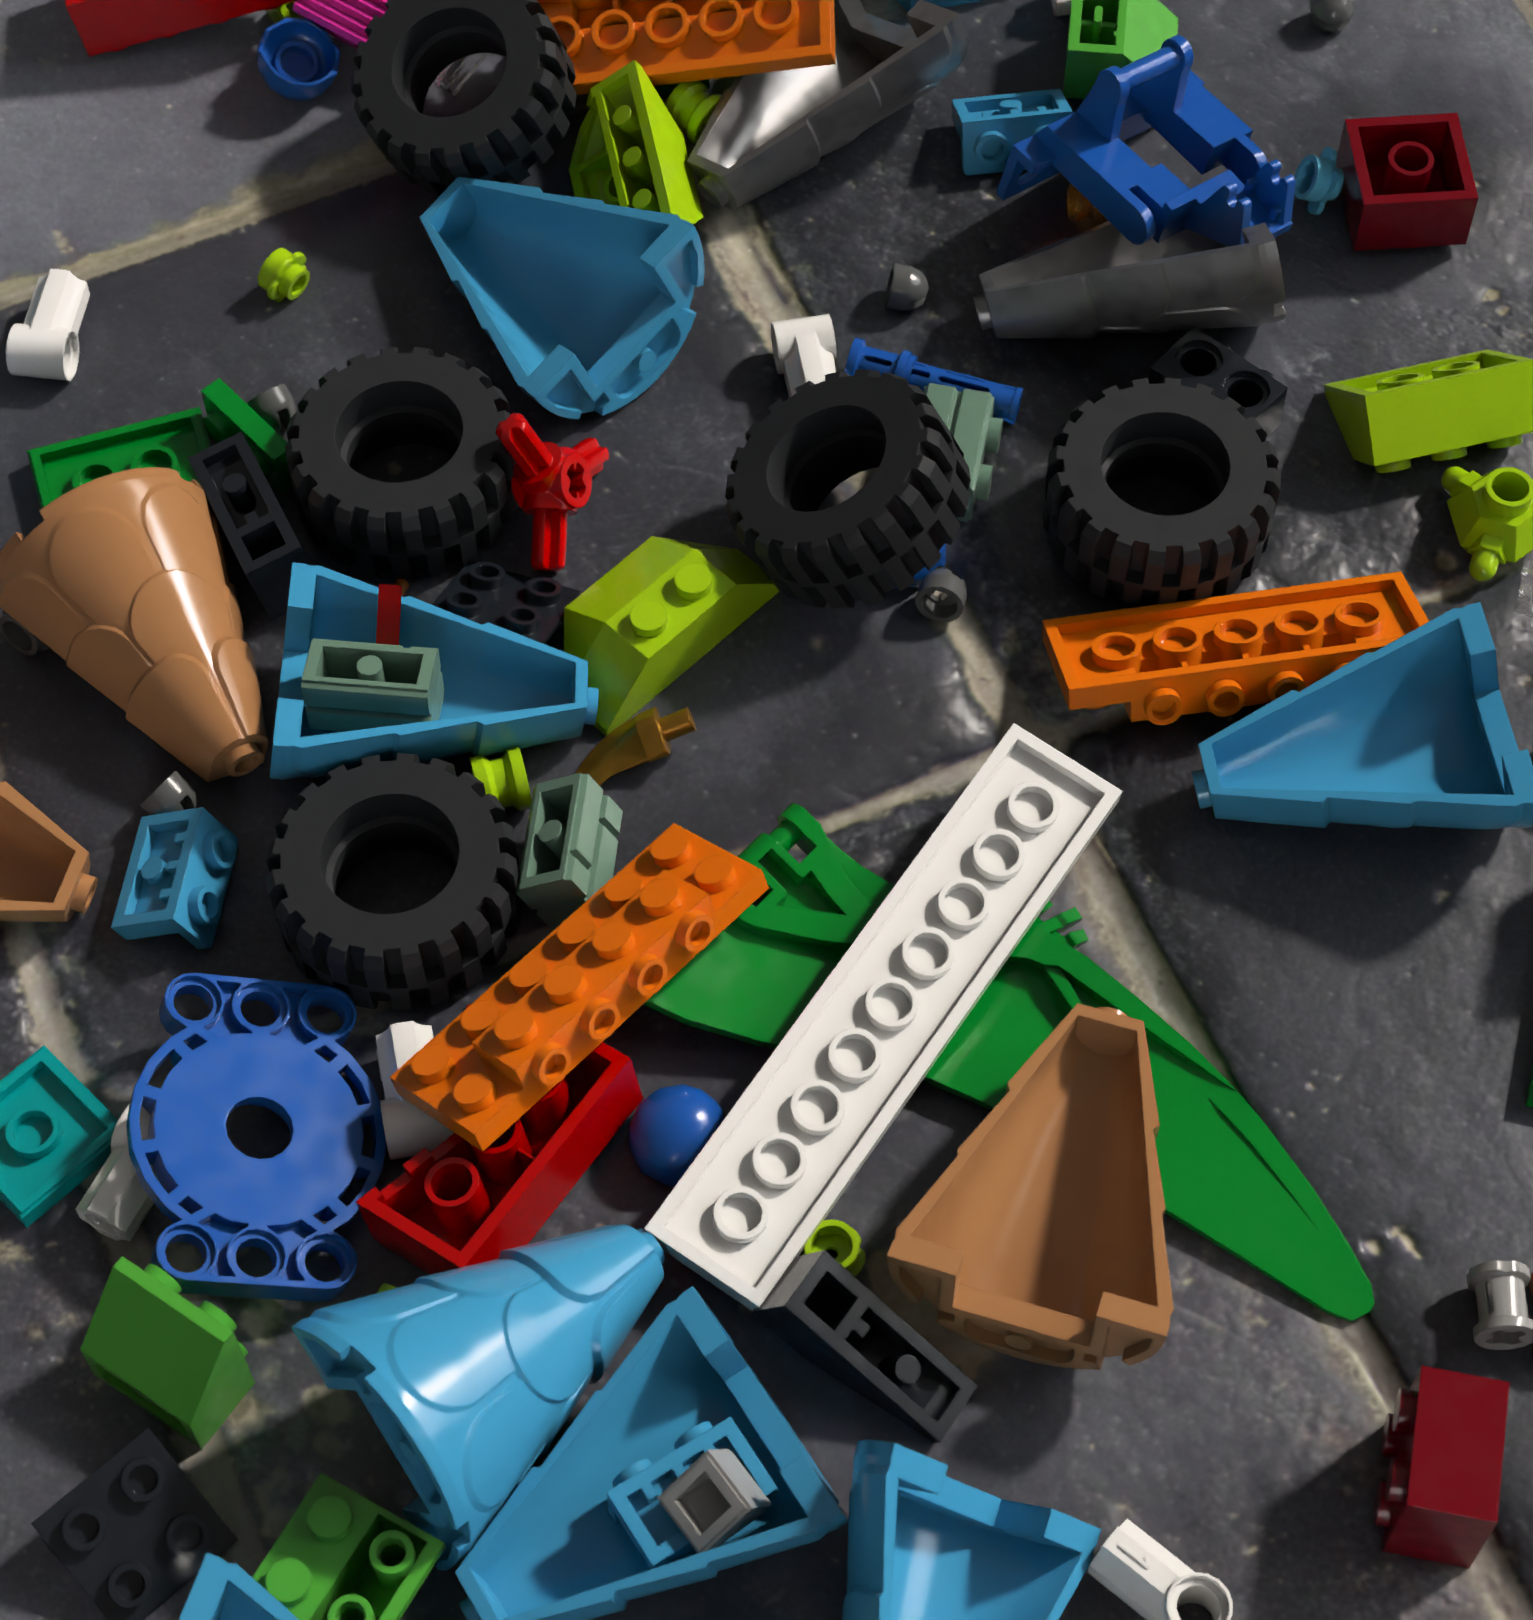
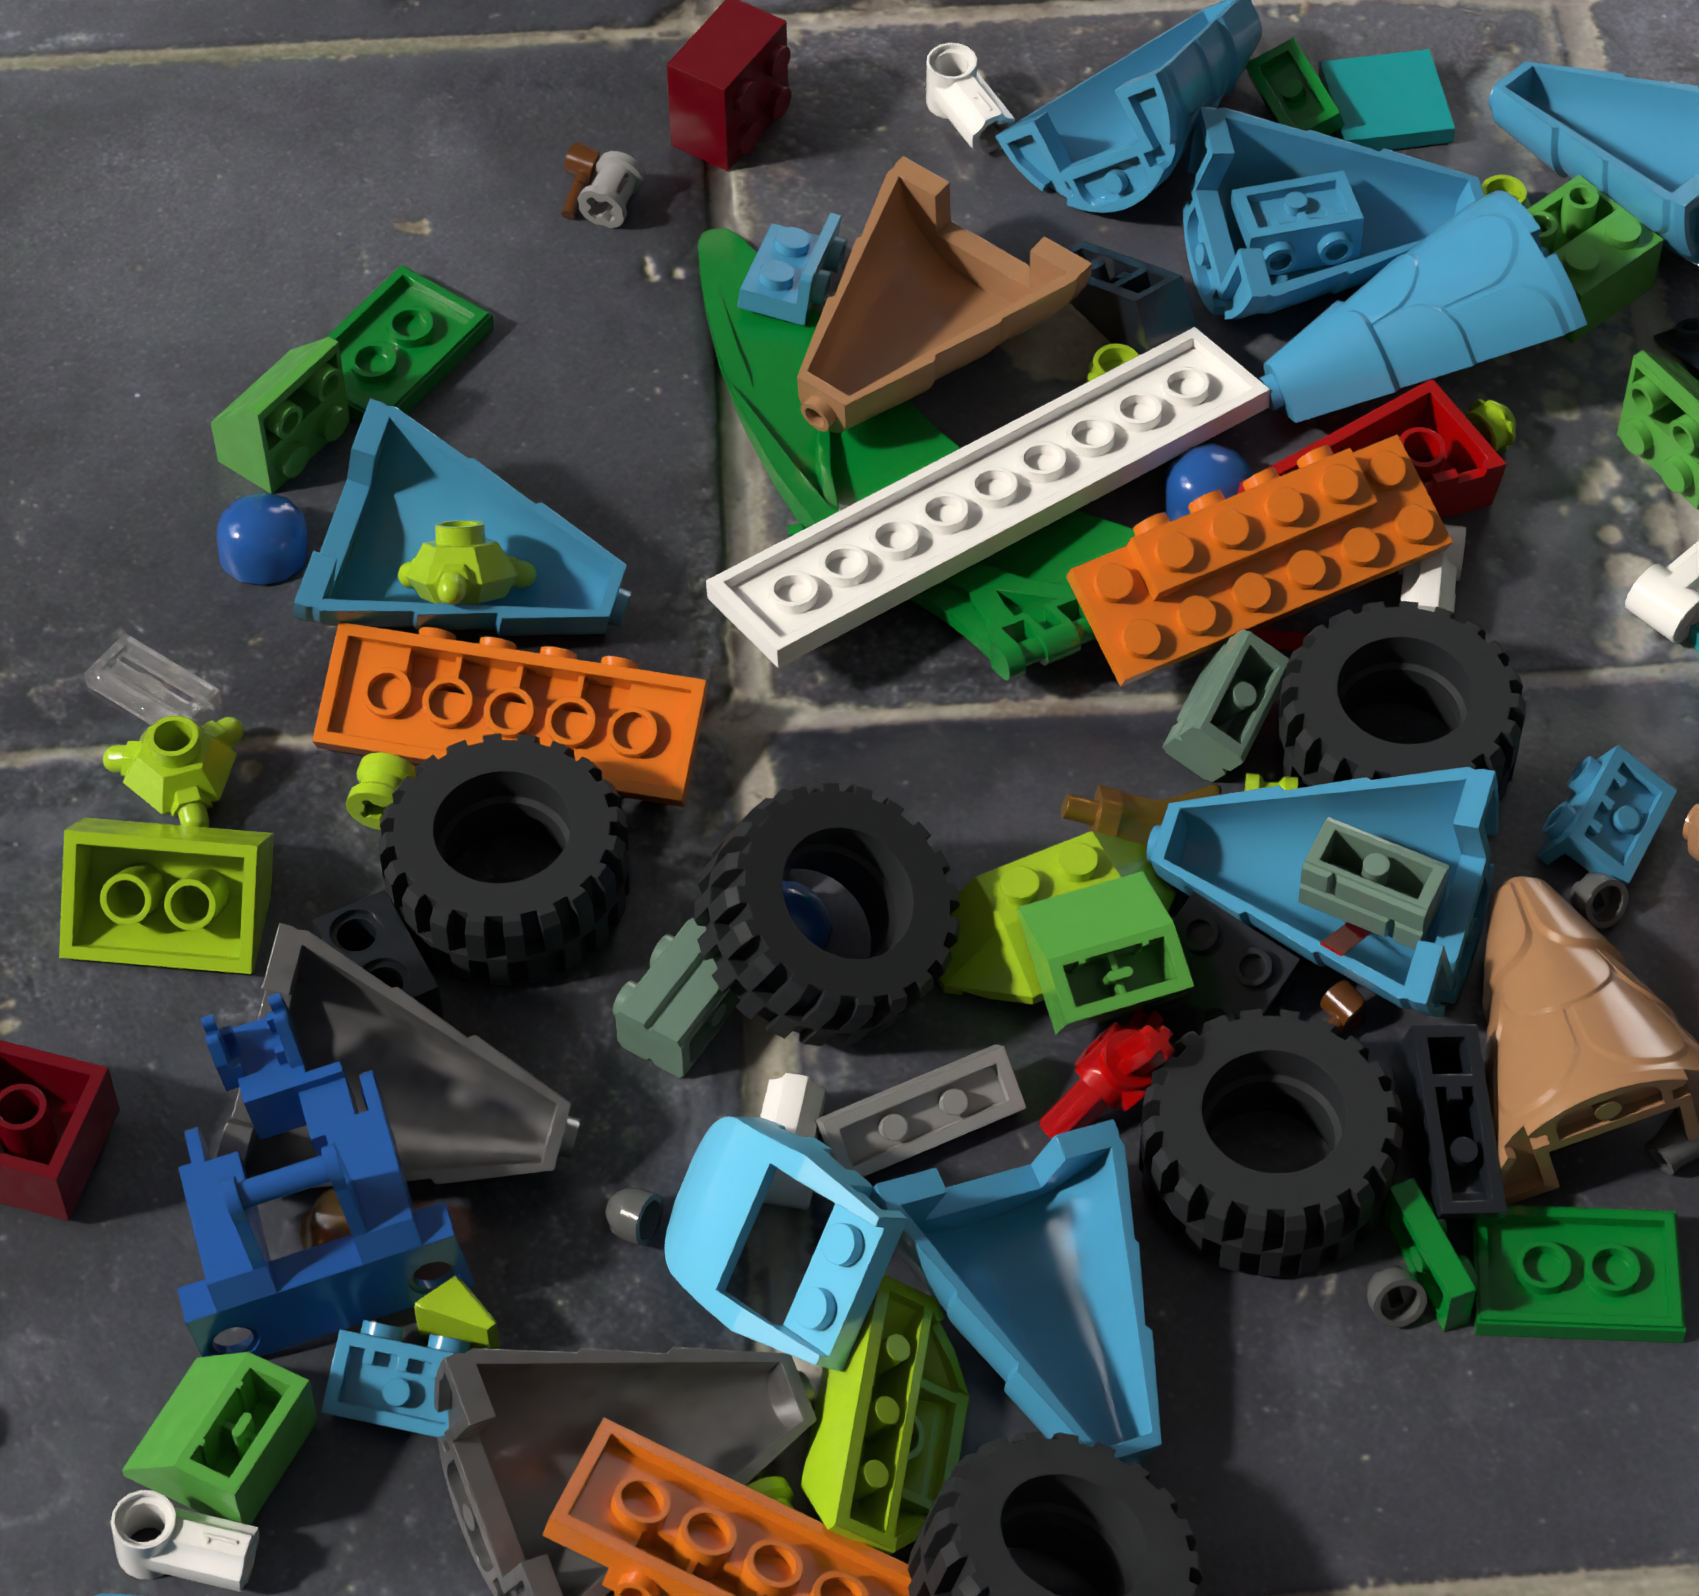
camera: 160 degrees left, 5 degrees down
white piece [6,269,90,381] -> none
blue piece [126,973,386,1302] -> none
lime plate [257,248,310,303] -> none
light grey slope [657,1448,771,1554] -> none
blue pin [844,337,1024,425] -> none
medium azure plate [1294,147,1344,215] -> none
none -> lime wheel [346,752,416,830]
none -> lime rock [398,520,537,605]
none -> lime slope [414,1276,501,1350]
none -> medium azure slope [665,1116,908,1372]
none -> dark azure bracket [737,213,847,326]
none -> light grey plate [815,1044,1026,1177]
none -> bright green slope [1016,871,1194,1035]

